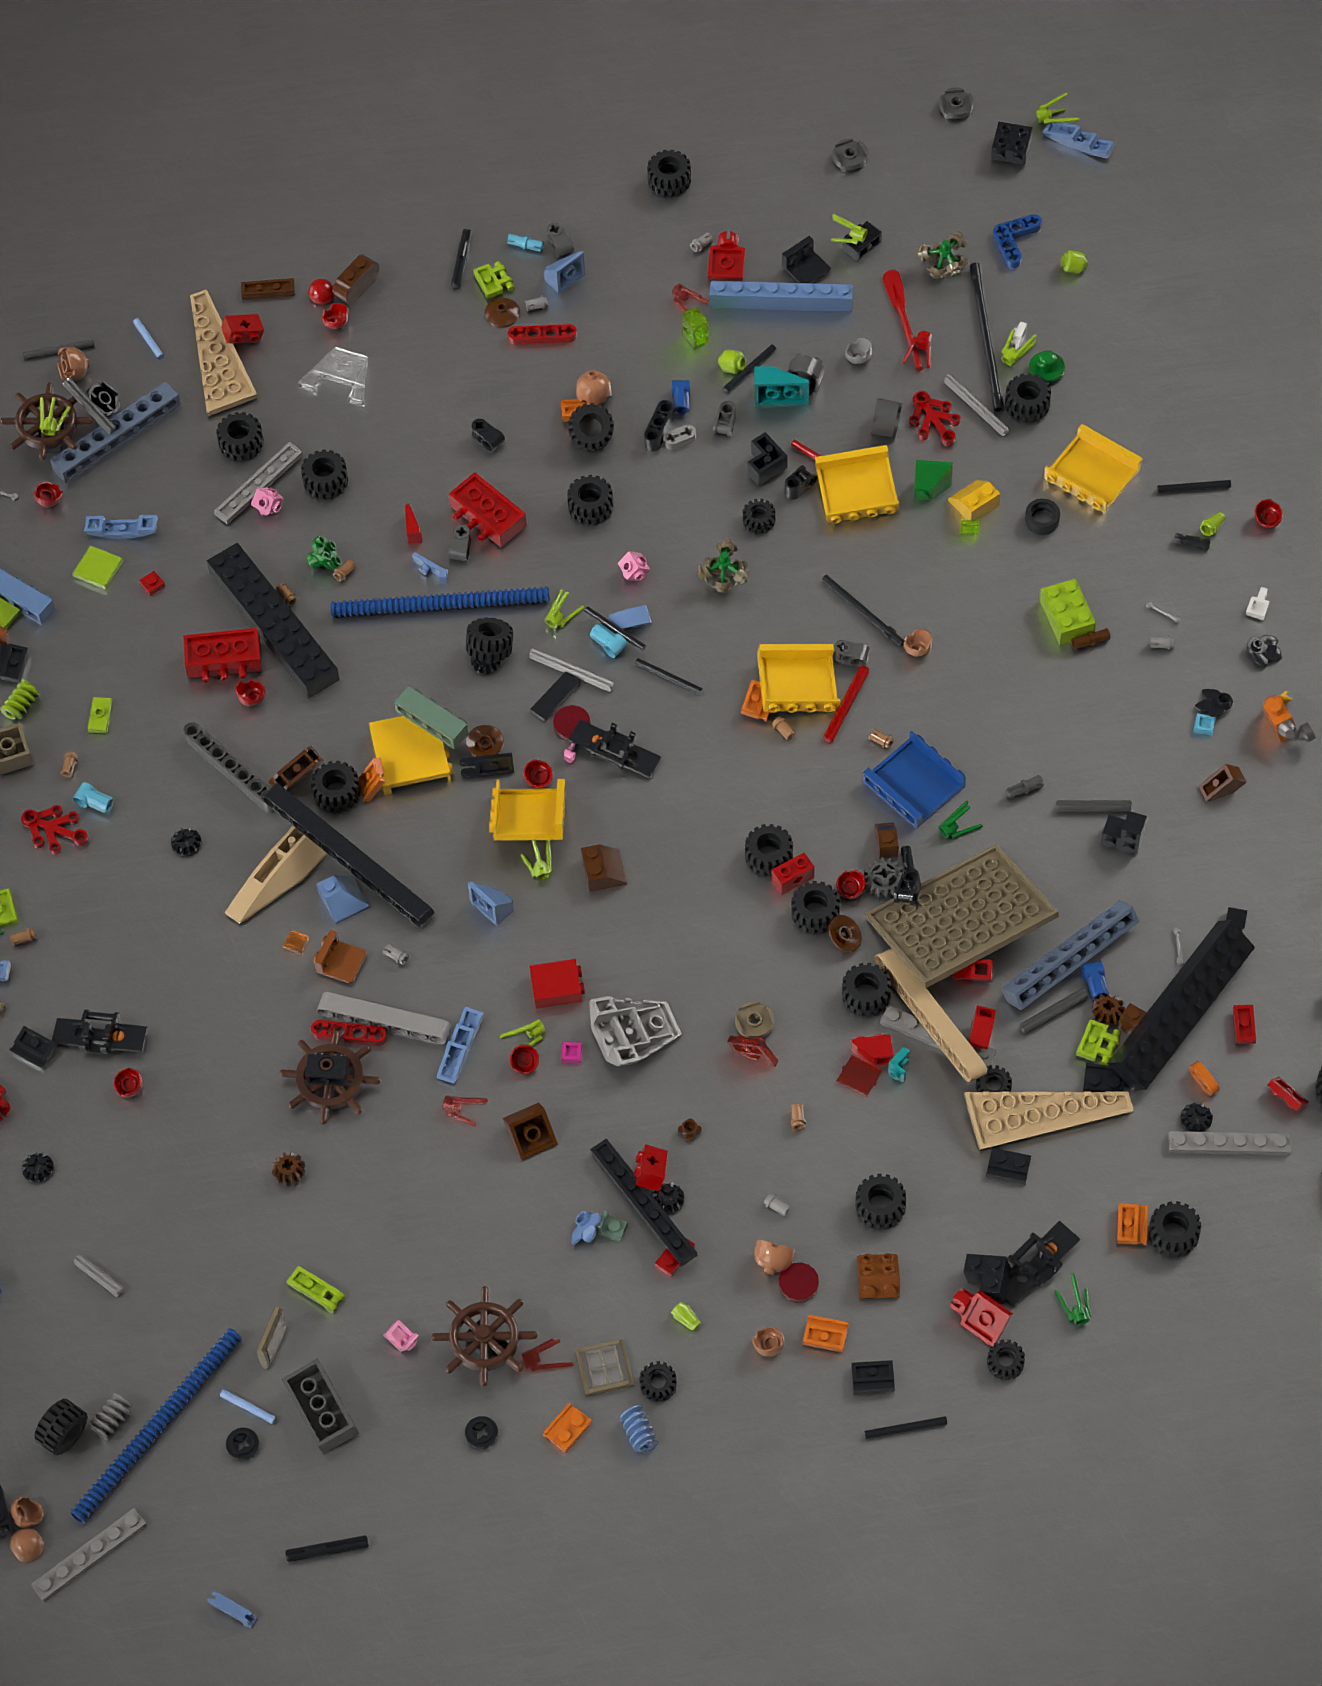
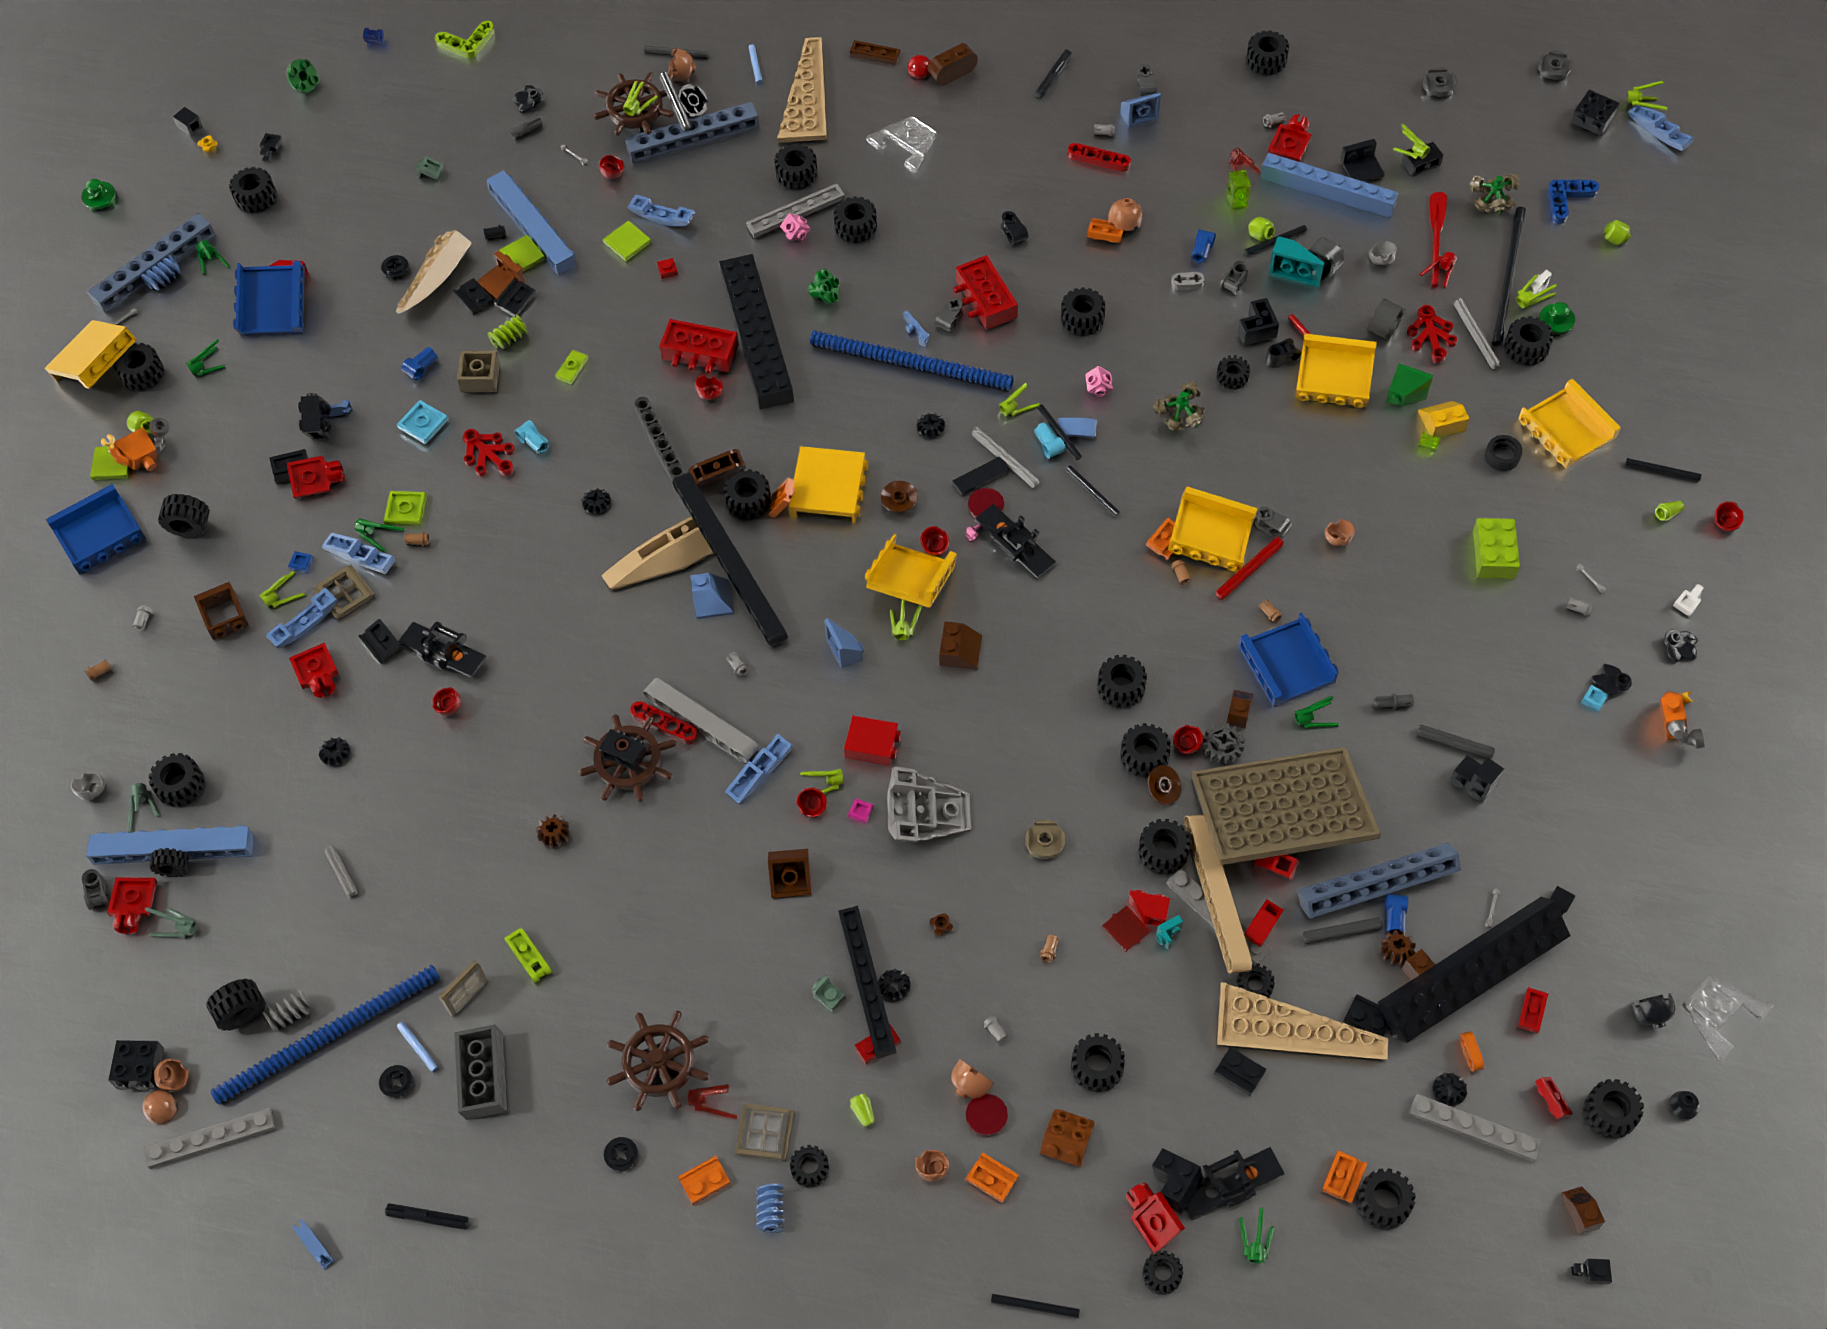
camera: 20 degrees right, 0 degrees up
medium nougat pin [60,752,78,777] -> none
red brick [221,314,264,344] -> none
medium nougat pin [276,583,297,606] -> none
clear orange tile [283,930,309,955] -> none
dark orange bracket [313,930,367,984] -> none
red hair [322,303,349,329] -> none
medium nougat pin [333,559,356,582] -> none
bright pink bracket [383,1320,419,1352] -> none
sand green brick [394,686,469,750] -> none
red slope [405,504,422,544] -> none
clear red plant [443,1095,488,1126] -> none
black hinge [459,753,514,777] -> none
black tyre [466,617,513,663] -> none
lime plate [473,261,515,299] -> none
reddish brown dish [485,298,520,327] -> none
medium azure pin [507,233,544,252] -> none
black tyre [568,403,614,451] -> none
medium blue plate [571,1211,601,1245] -> none
red brick [634,1144,668,1192] -> none
black beam [644,400,674,452] -> none
clear red wing [727,1035,778,1067] -> none
red brick [771,852,815,895] -> none
black bar [822,574,905,647] -> none
black plate [851,1360,895,1394] -> none
black piece [894,868,922,906] -> none
black axle [901,846,915,871] -> none
reddish brown pin [1071,628,1111,650] -> none
lime plate [1076,1019,1121,1065] -> none
black axle [1174,533,1210,550] -> none
reddish brown slope [1198,764,1247,802] -> none

